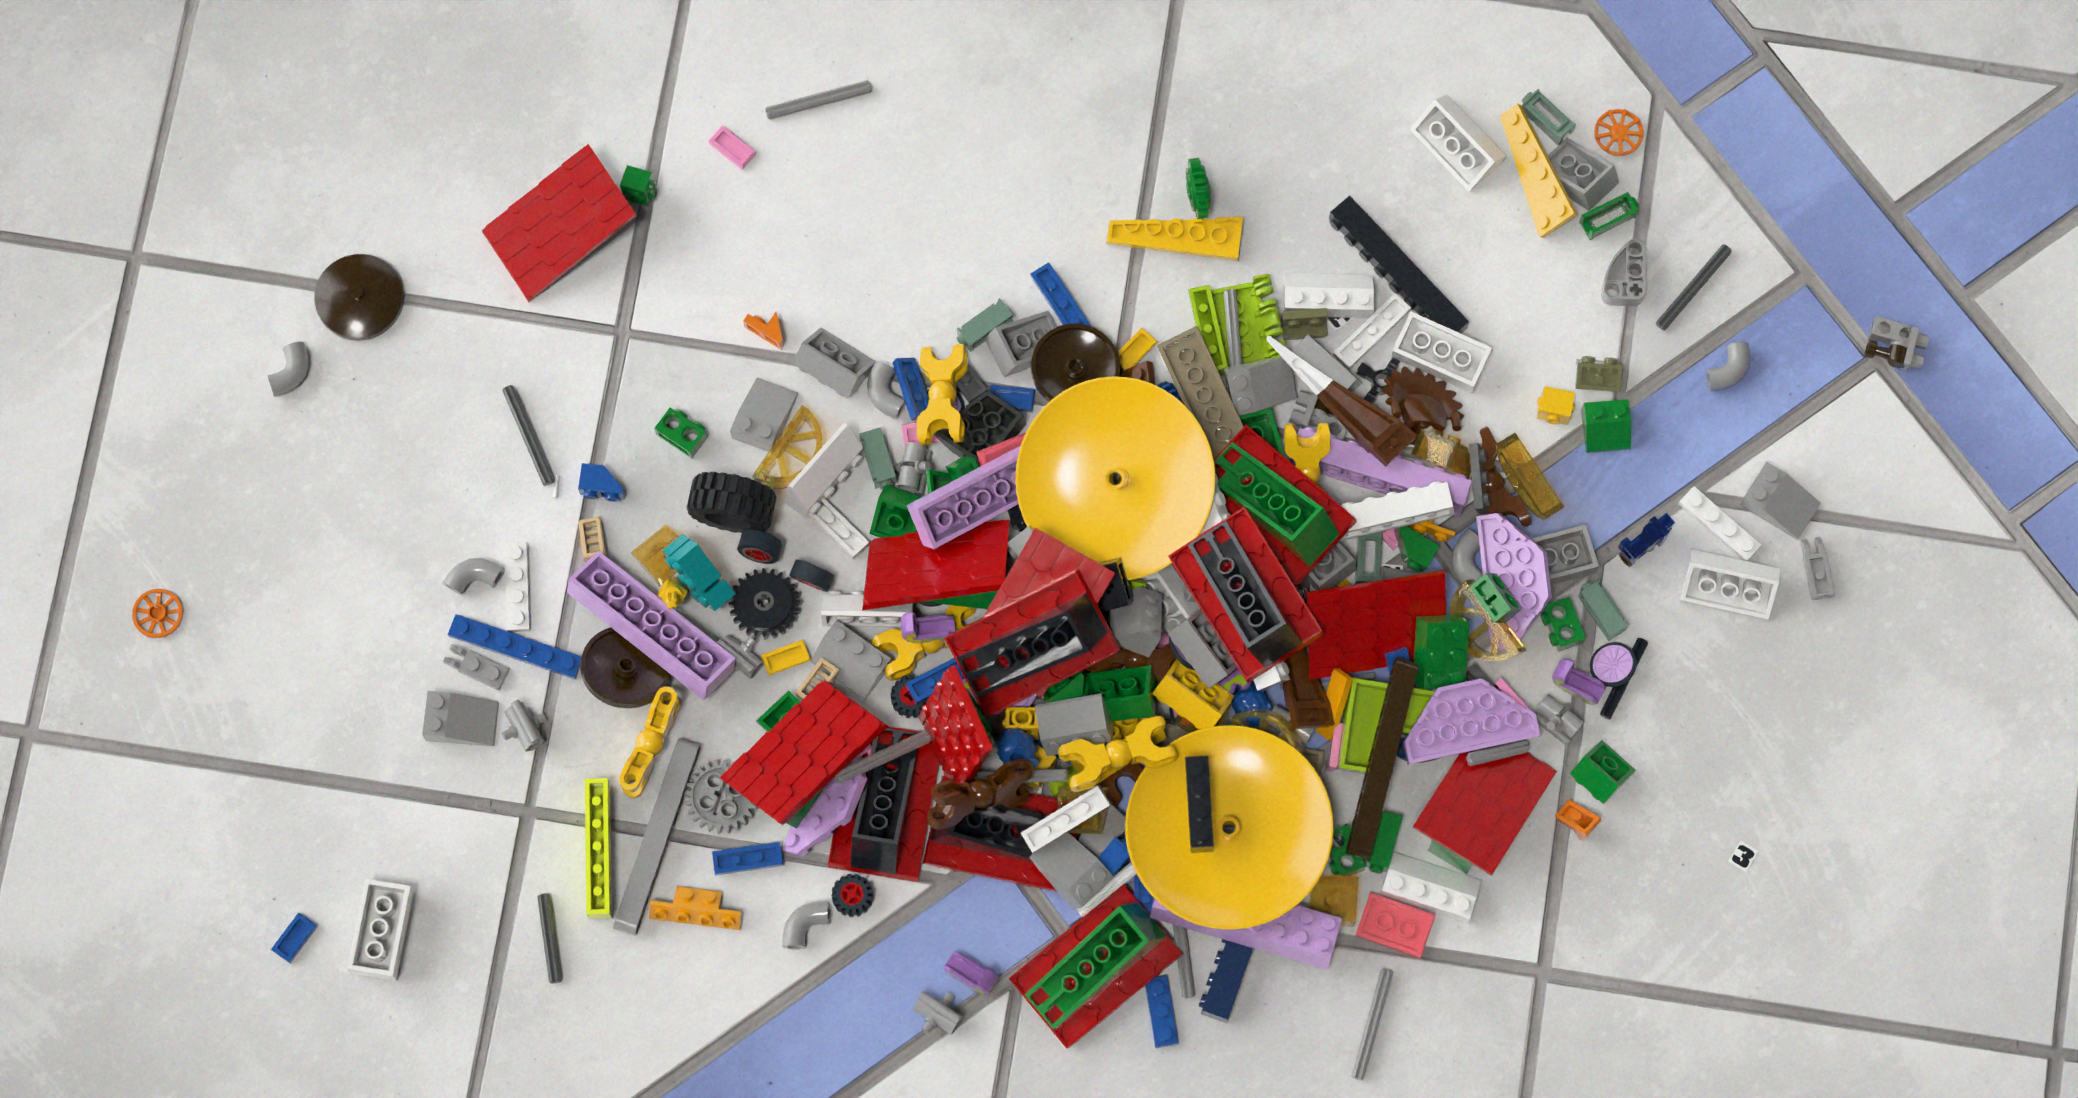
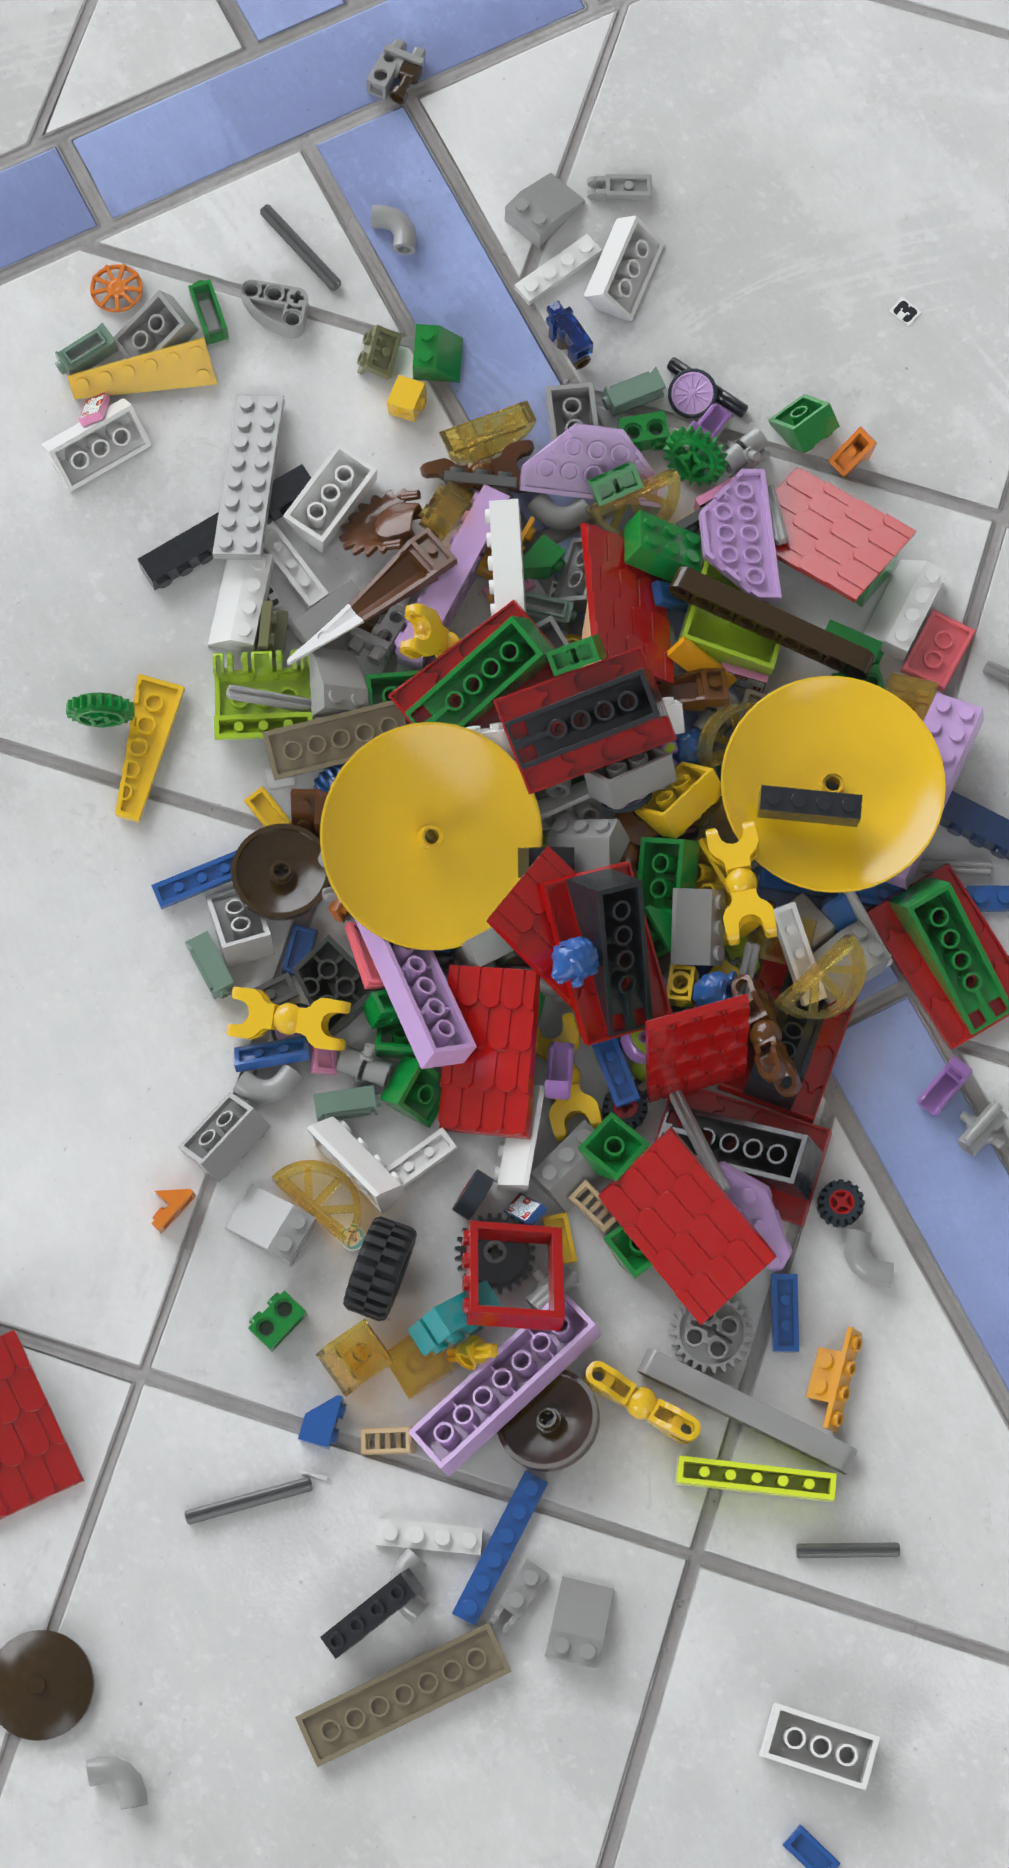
camera: 85 degrees left, 0 degrees up
light grey pin [502,699,547,752] -> none
black wheel [737,530,783,564] -> none
black pin [1356,357,1400,404] -> none
none -> tile [78,392,110,426]
none -> plate [213,395,285,560]
none -> dark tan plate [295,1622,512,1767]
none -> clear yellow slope [316,1319,395,1397]
none -> black brick [320,1568,425,1659]
none -> red window [462,1220,565,1331]
none -> tile [503,1193,547,1225]
none -> green brick [546,633,607,676]
none -> blue animal [551,936,600,987]
none -> green slope [578,1112,650,1182]
none -> green gear [663,425,728,487]
none -> clear yellow window [774,934,866,1019]

